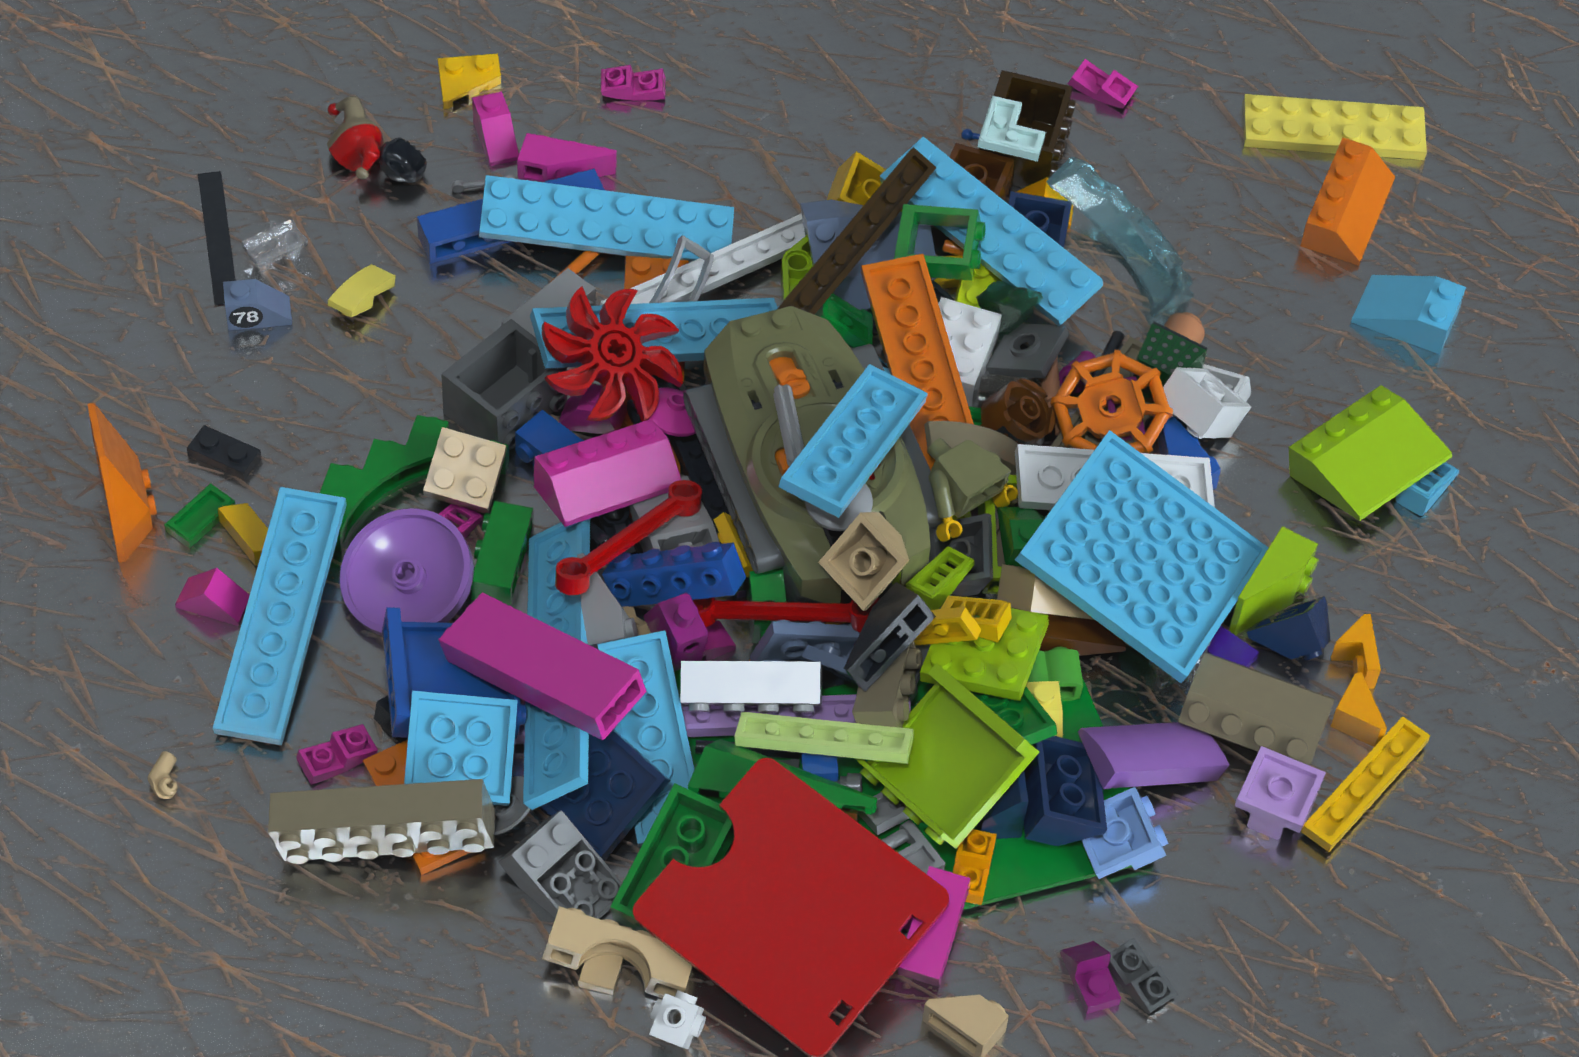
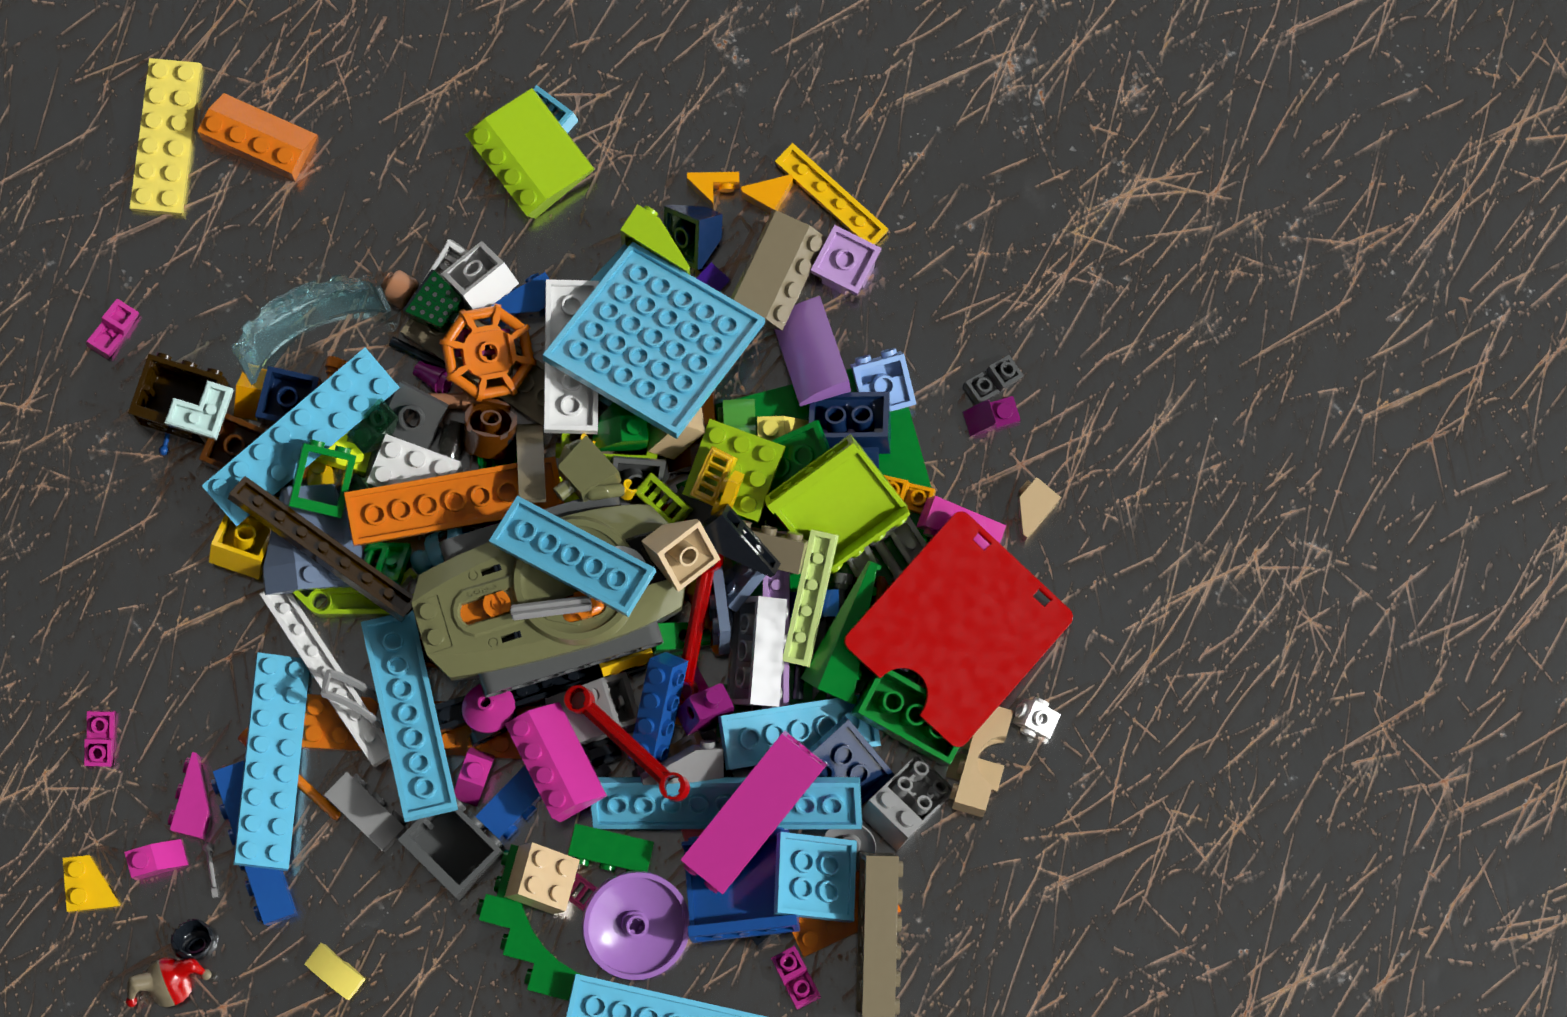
camera: 85 degrees left, 25 degrees up
red piece [542,286,683,422] -> none
medium azure slope [1351,275,1466,355] -> none

